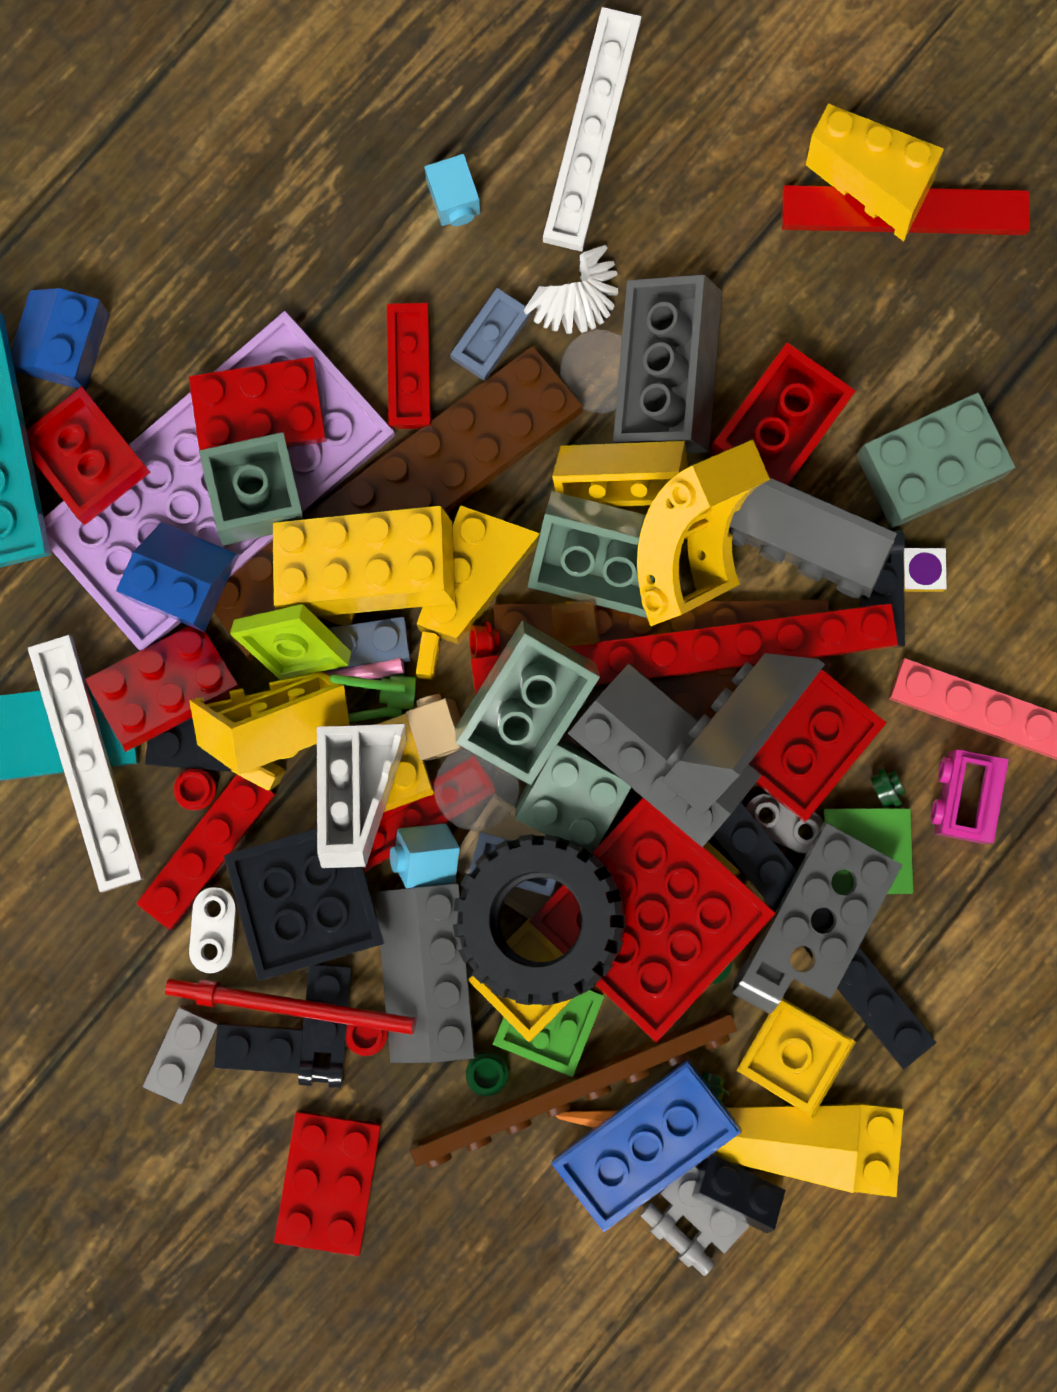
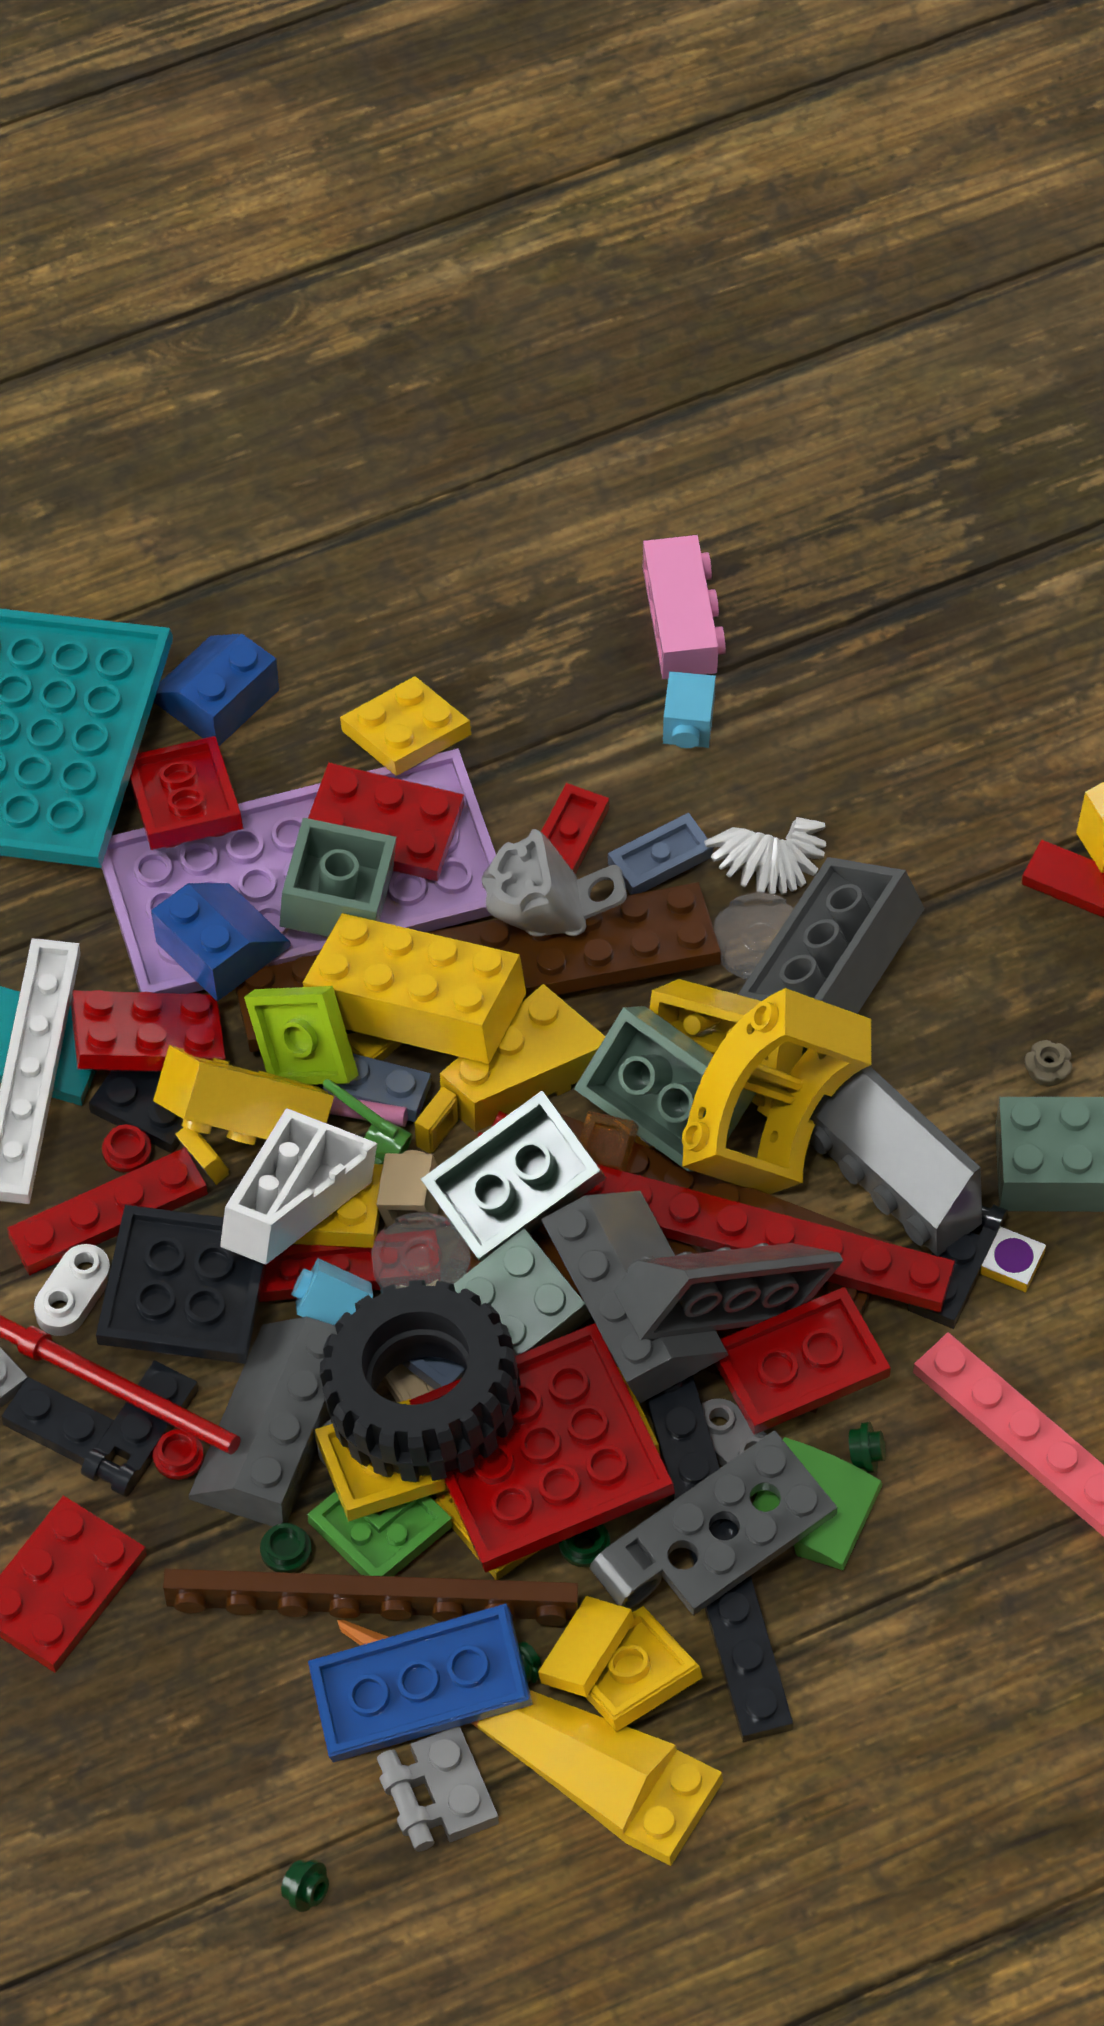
camera: 25 degrees right, 25 degrees down
white plate [543,7,641,252] -> none
black plate [692,1154,786,1233] -> none
red brick [709,342,856,485] -> none
dark pink window [930,749,1009,844] -> none
none -> dark green plate [281,1859,329,1912]
none -> yellow plate [340,676,472,776]
none -> light grey piece [482,829,627,936]
none -> yellow tile [538,1596,634,1697]
none -> bright pink brick [643,535,726,679]
none -> dark tan plate [1024,1040,1072,1086]

